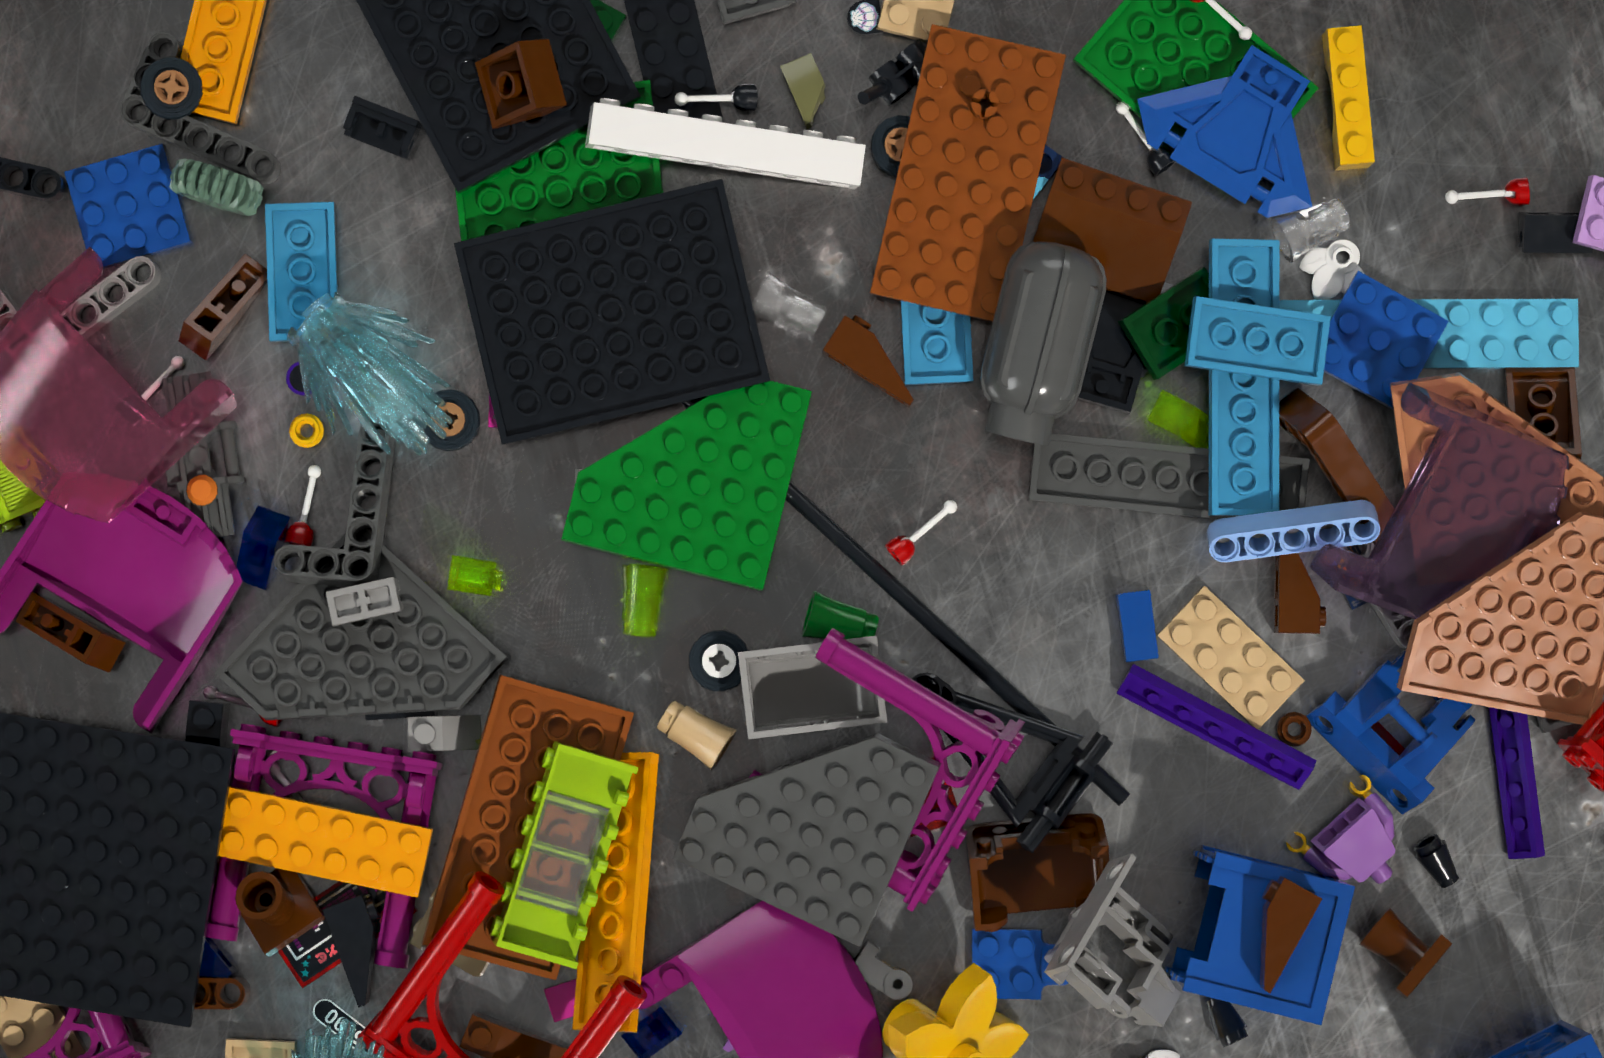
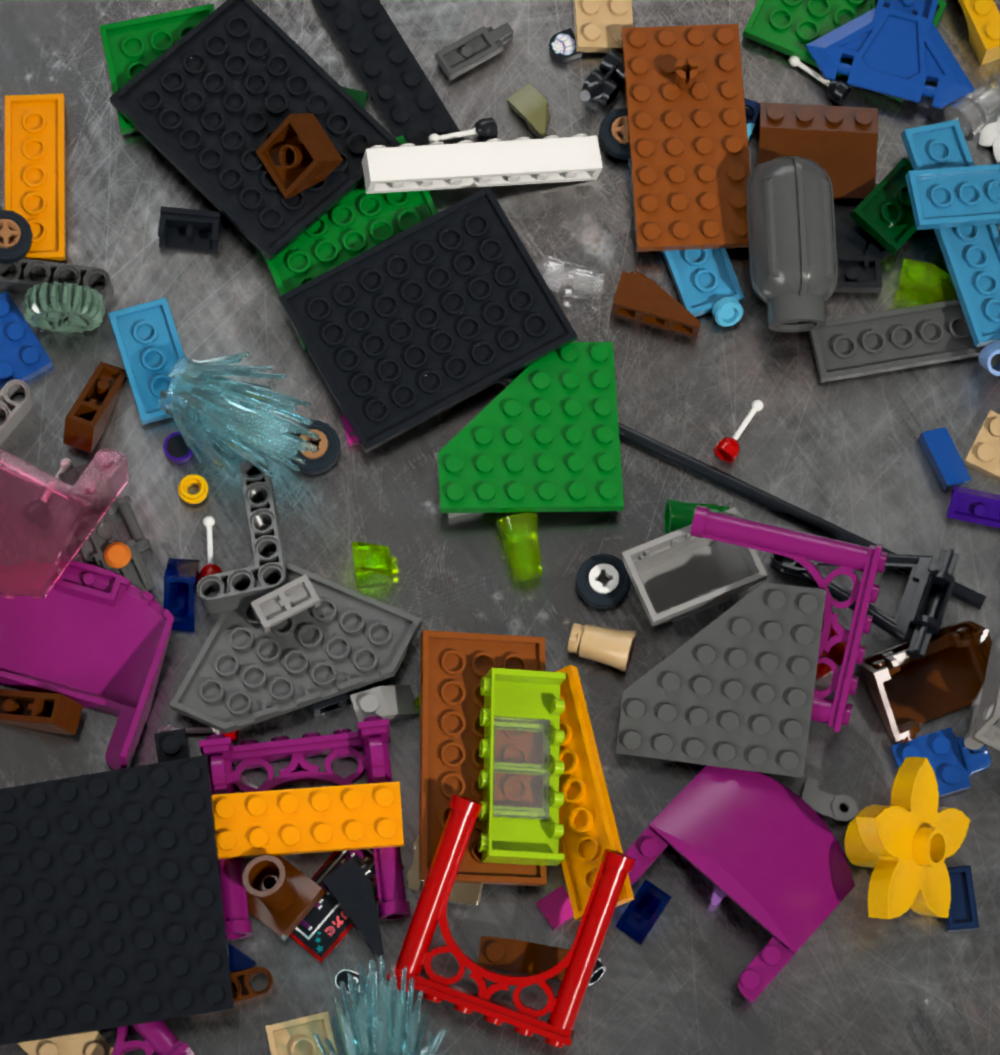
camera: 25 degrees left, 15 degrees down
none -> medium azure tile [712,296,744,327]

